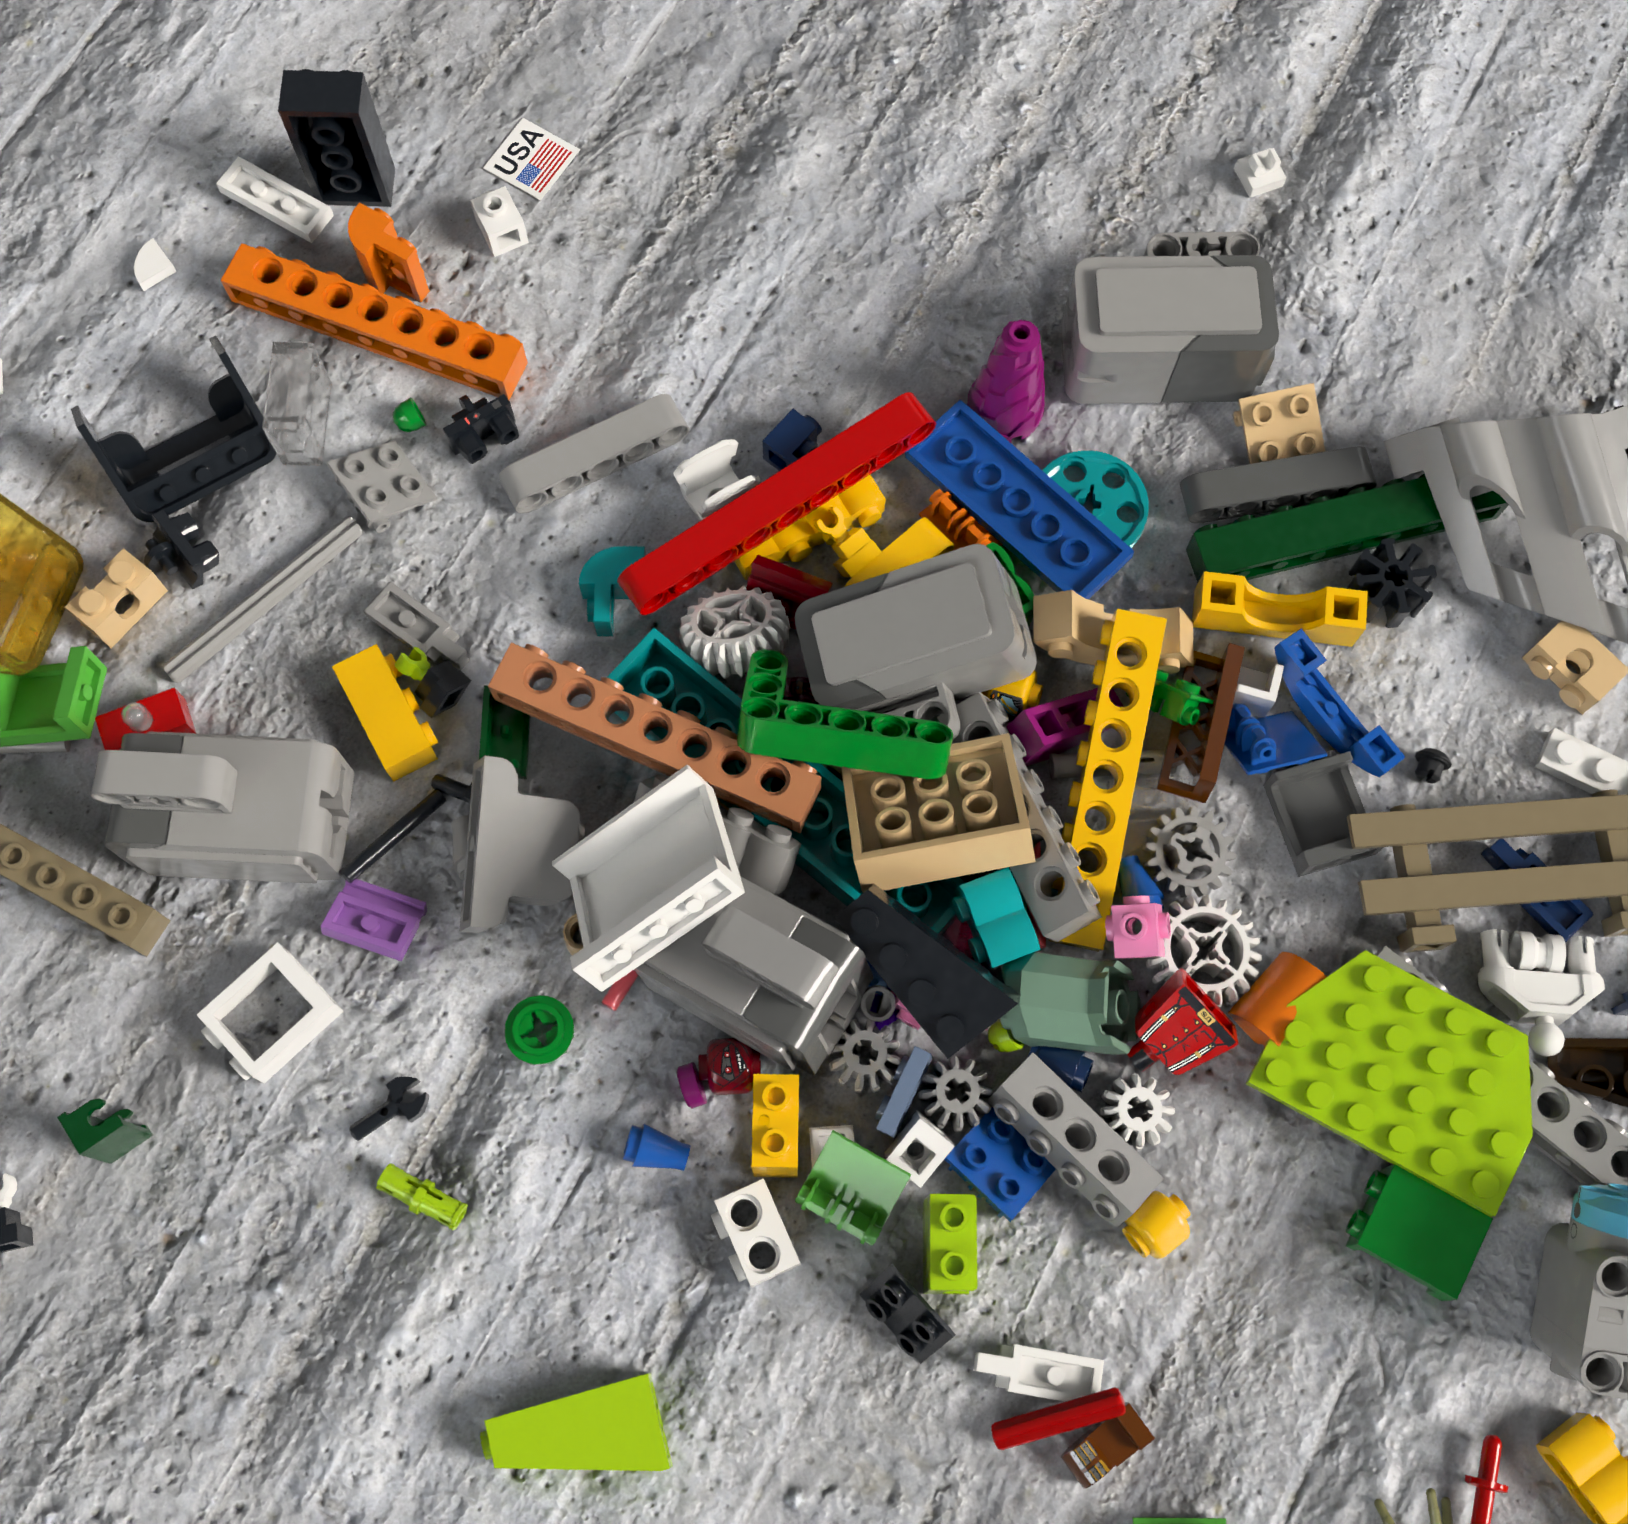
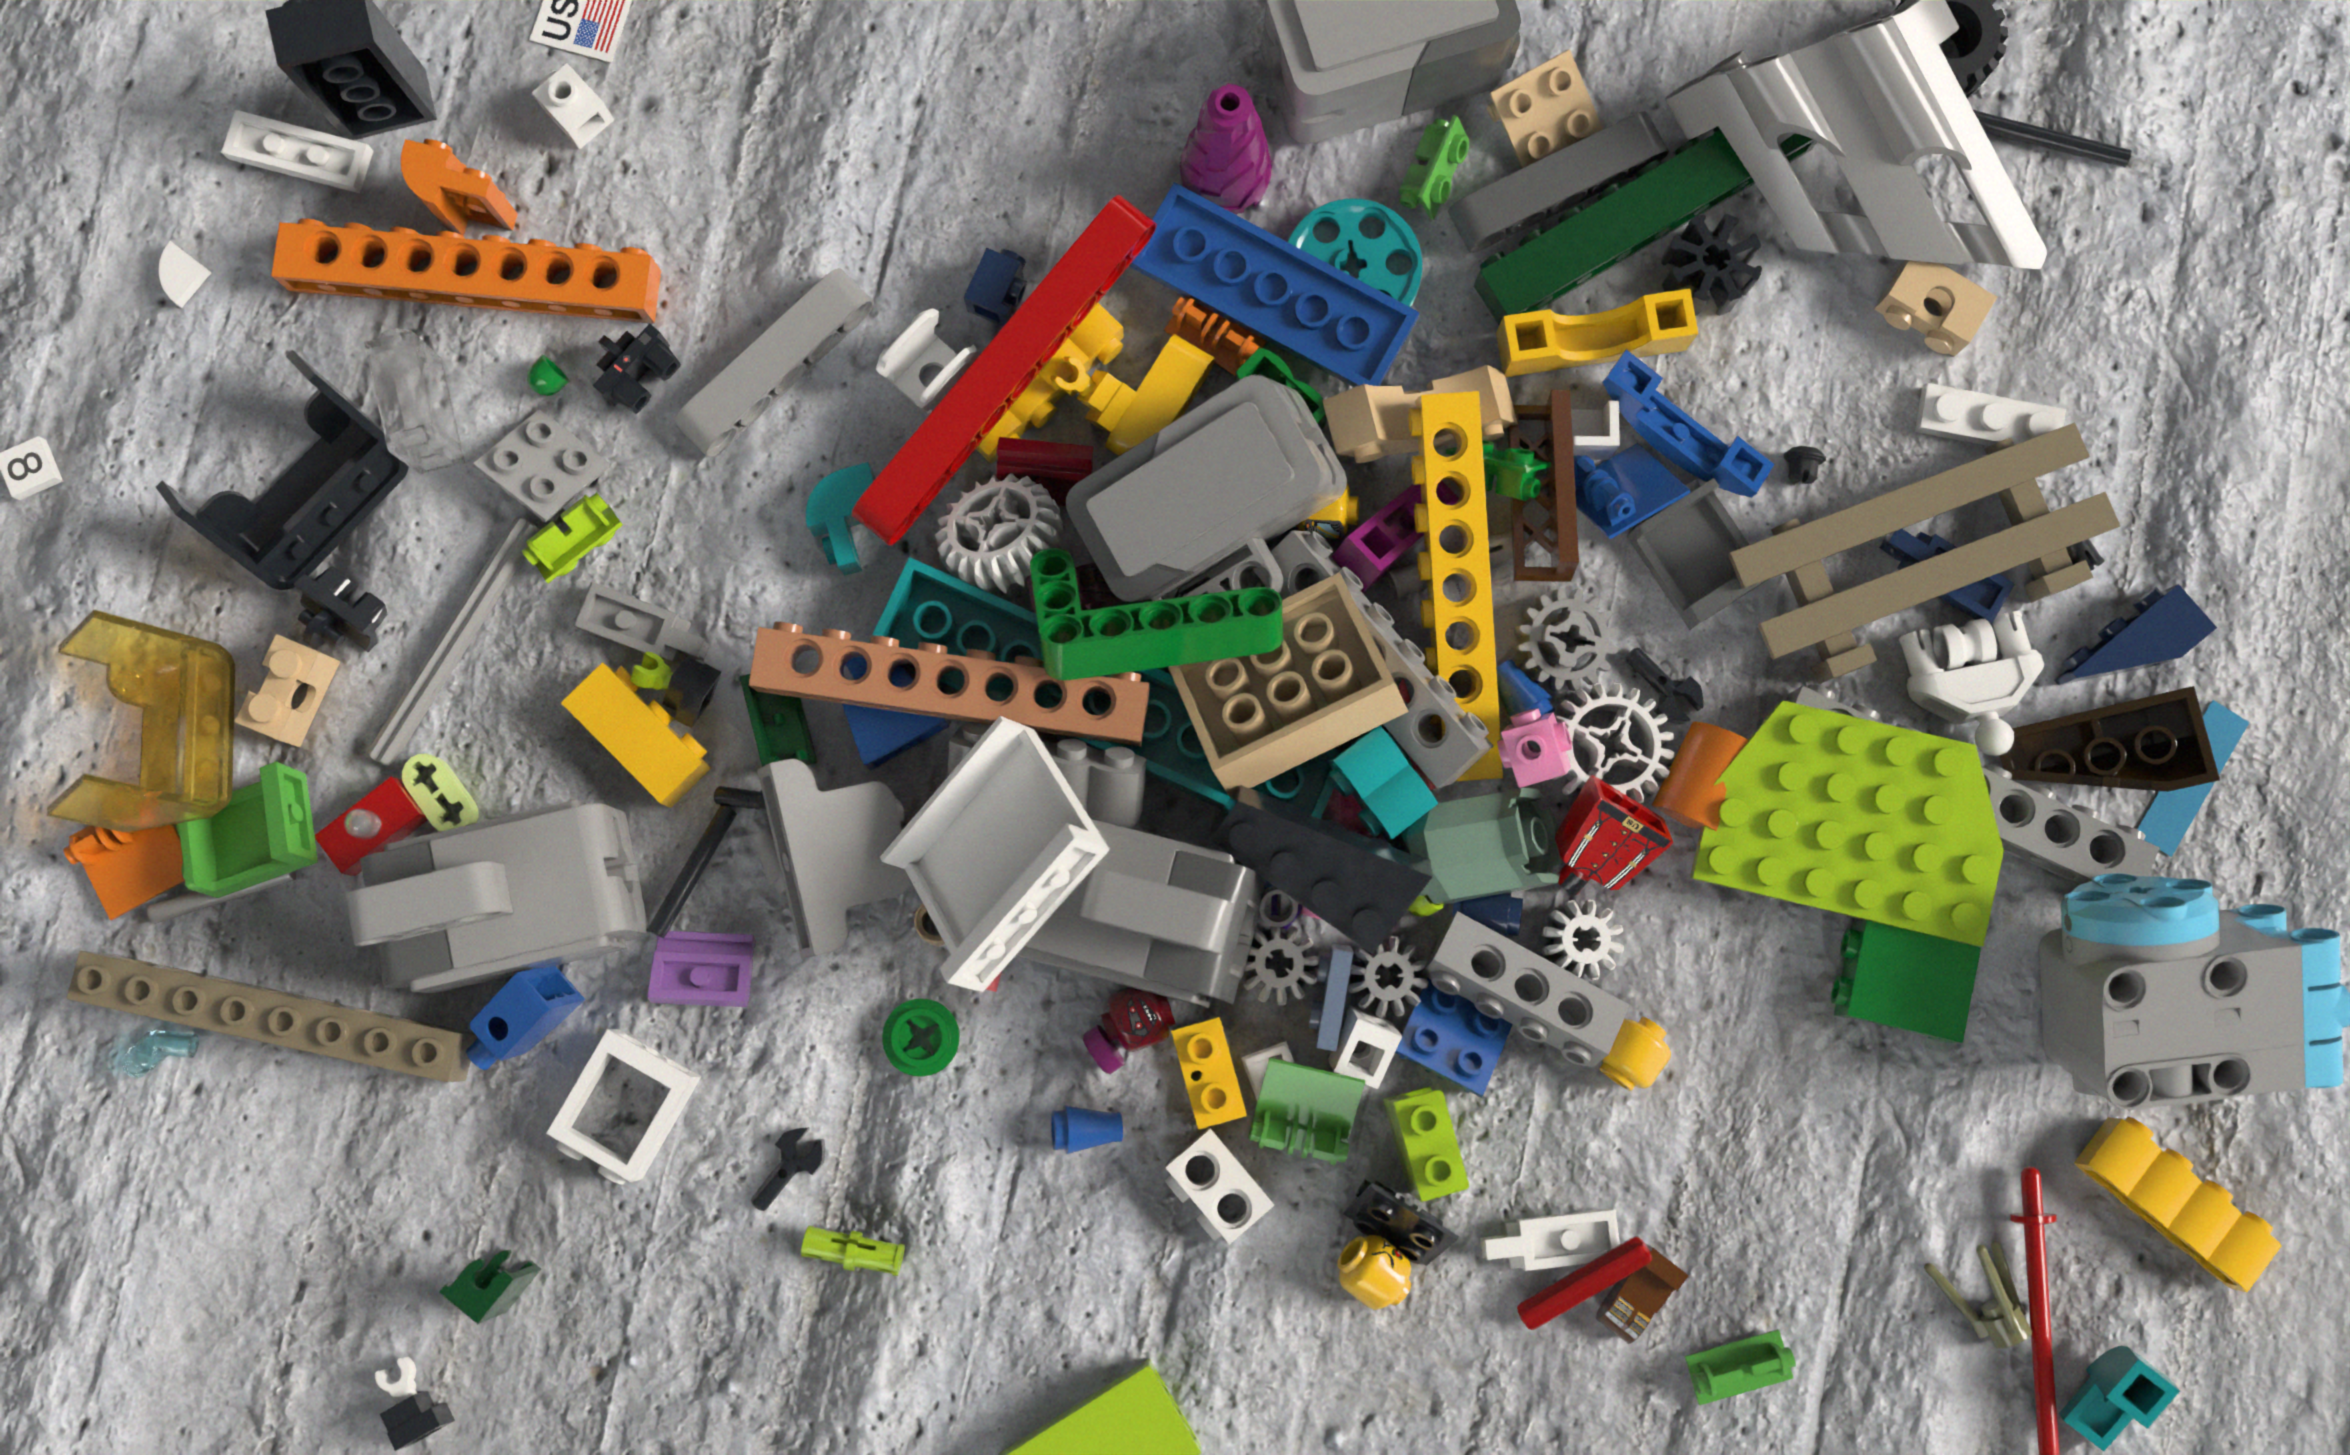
camera: 15 degrees left, 10 degrees up
none -> yellowish green beam [402,753,479,832]
none -> blue torso [466,966,586,1070]
none -> lime hinge [521,492,623,583]
none -> blue torso [842,657,949,771]
none -> yellow head [1337,1235,1411,1310]
none -> bright green hinge [1398,115,1469,220]
none -> black bar [1626,647,1704,724]

